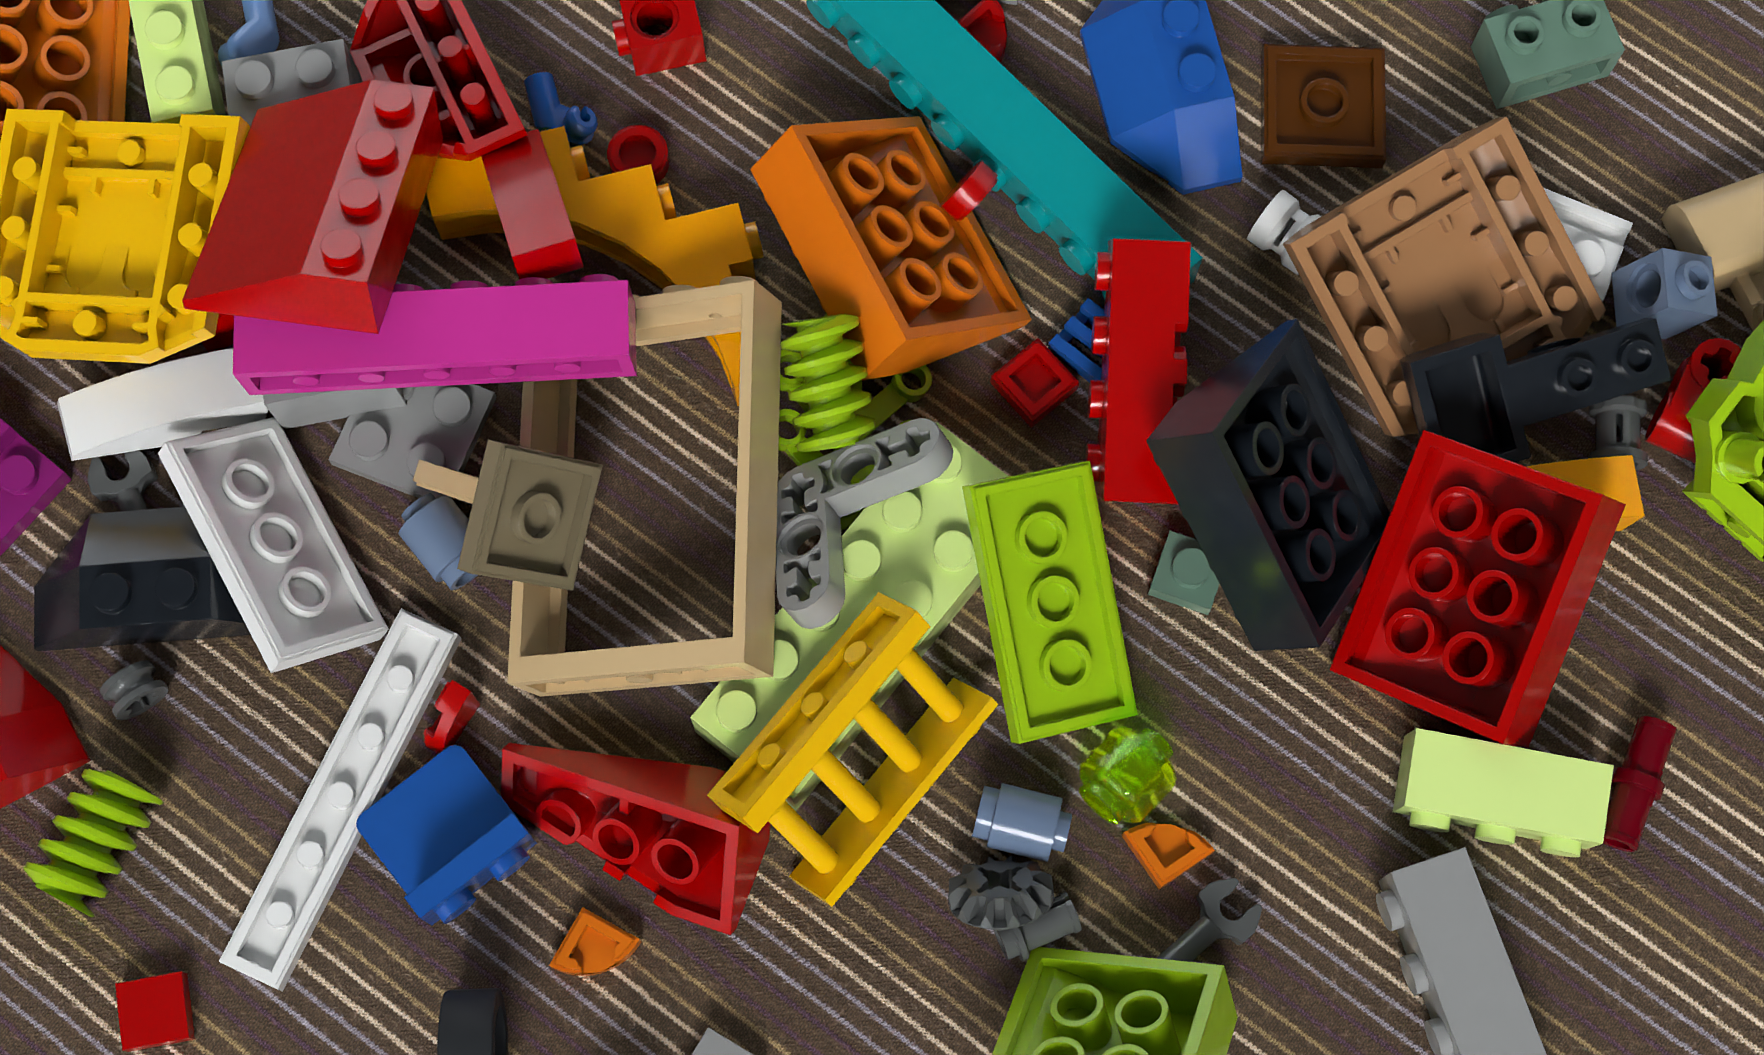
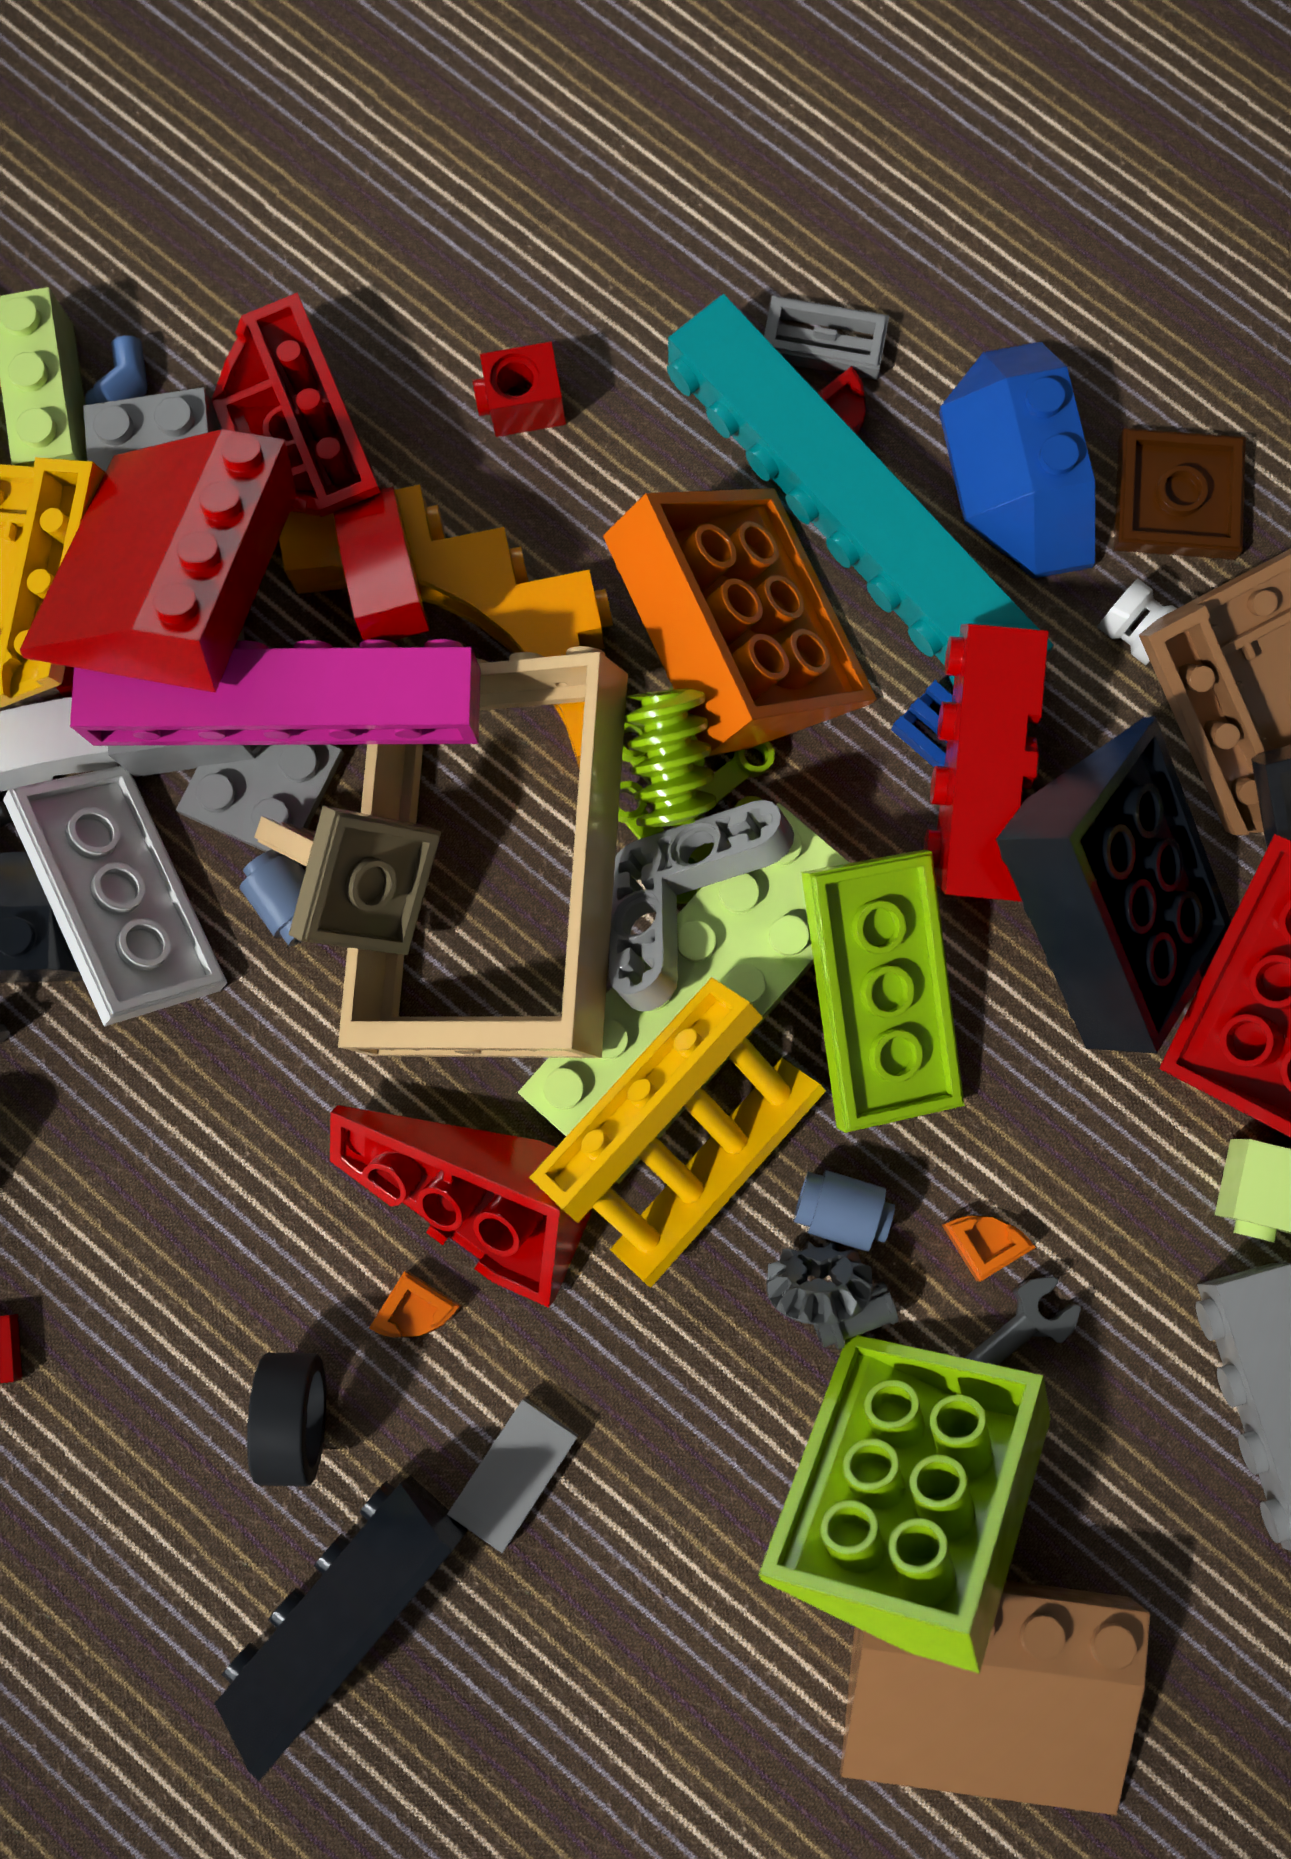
camera: 10 degrees right, 5 degrees up
white tile [219,608,461,992] -> none
blue bracket [356,745,537,926] -> none
red tile [424,680,481,754] -> none
blue arm [524,72,598,147] -> none
red tile [607,125,670,184] -> none
red tile [940,160,998,221] -> none
red tile [990,338,1079,428] -> none
clear neon green head [1079,726,1177,825] -> none
sand green plate [1147,531,1219,615] -> none

